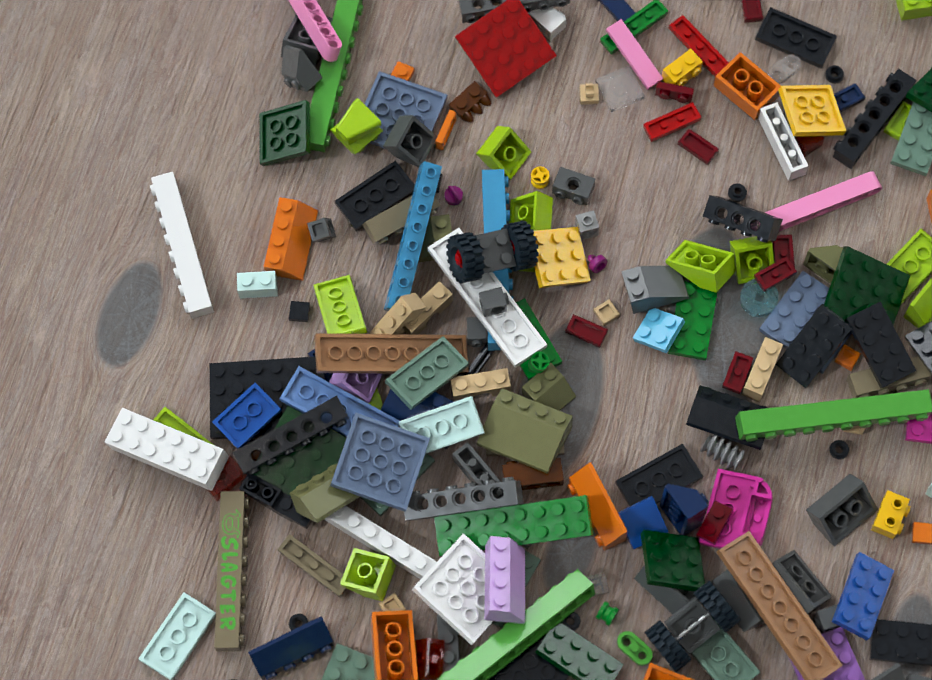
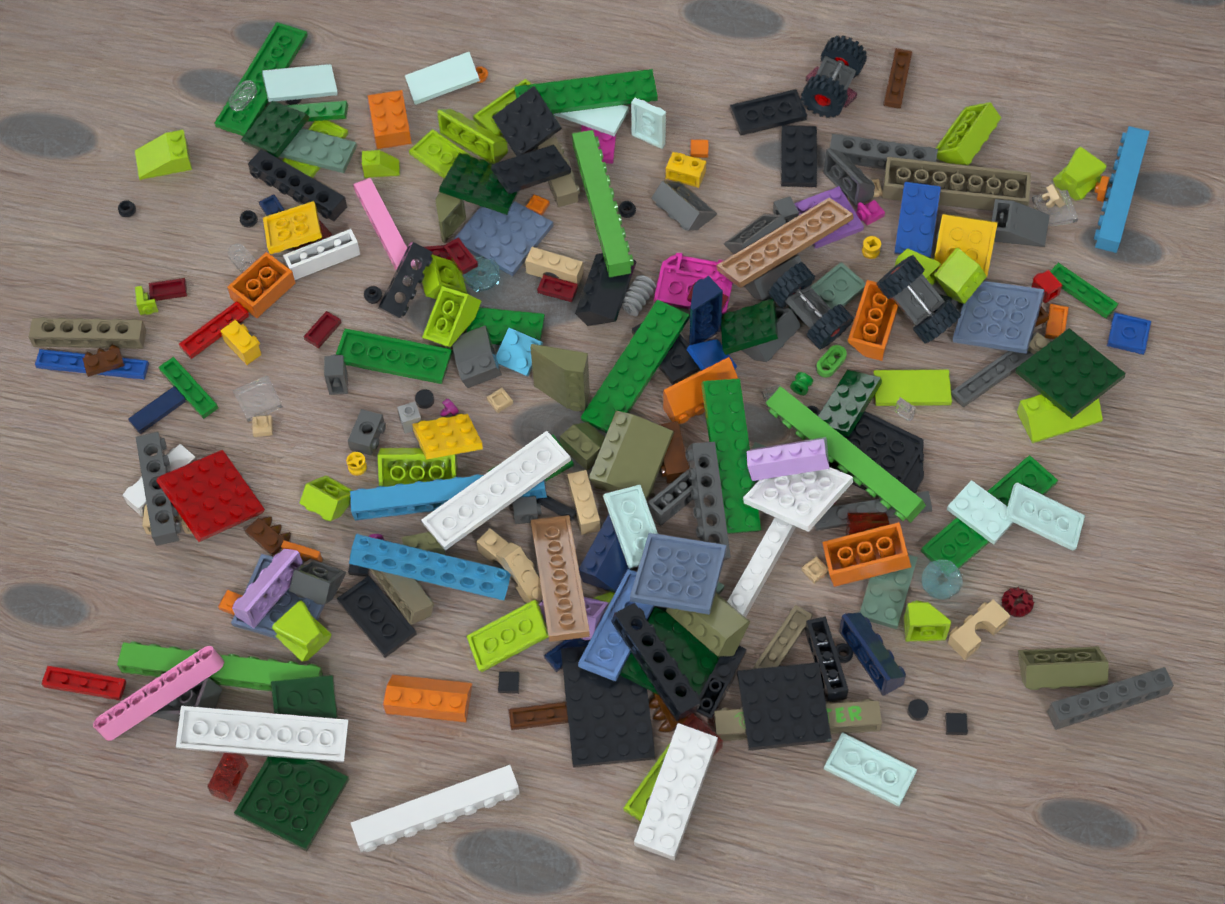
camera: 95 degrees left, 10 degrees down
blue plate [212,383,282,449] -> none
light aqua brick [237,271,278,299] -> none
dark grey slope [281,45,322,92] -> none
dark grey brick [307,218,336,242] -> none
lime slope [340,548,396,602] -> none
sand green plate [385,336,469,410] -> none
black plate [446,221,539,283] -> none
dark grey brick [479,287,509,317] -> none
green wheel [528,351,550,374] -> none
dark red tile [565,314,608,348] -> none
bright pink tile [606,19,663,90] -> none
red plate [643,102,702,142] -> none
dark red plate [655,81,694,103] -> none
black plate [755,7,837,69] -> none
black plate [775,304,853,389] -> none
blue plate [832,552,894,641] -> none
none -> white plate [176,706,348,762]
none -> clear red brick [207,753,248,802]
none -> lavender slope [232,549,303,629]
none -> dark green plate [234,756,349,852]
none -> dark grey brick [324,354,348,395]
none -> green plate [336,328,452,384]
none -> lime slope [362,150,400,178]
none -> black tile [415,389,434,409]
none -> reddish brown tile [509,702,568,731]
none -> olive slope [530,344,590,411]
none -> green plate [581,299,690,433]
none -> black plate [737,662,832,751]
none -> black brick [805,616,849,702]

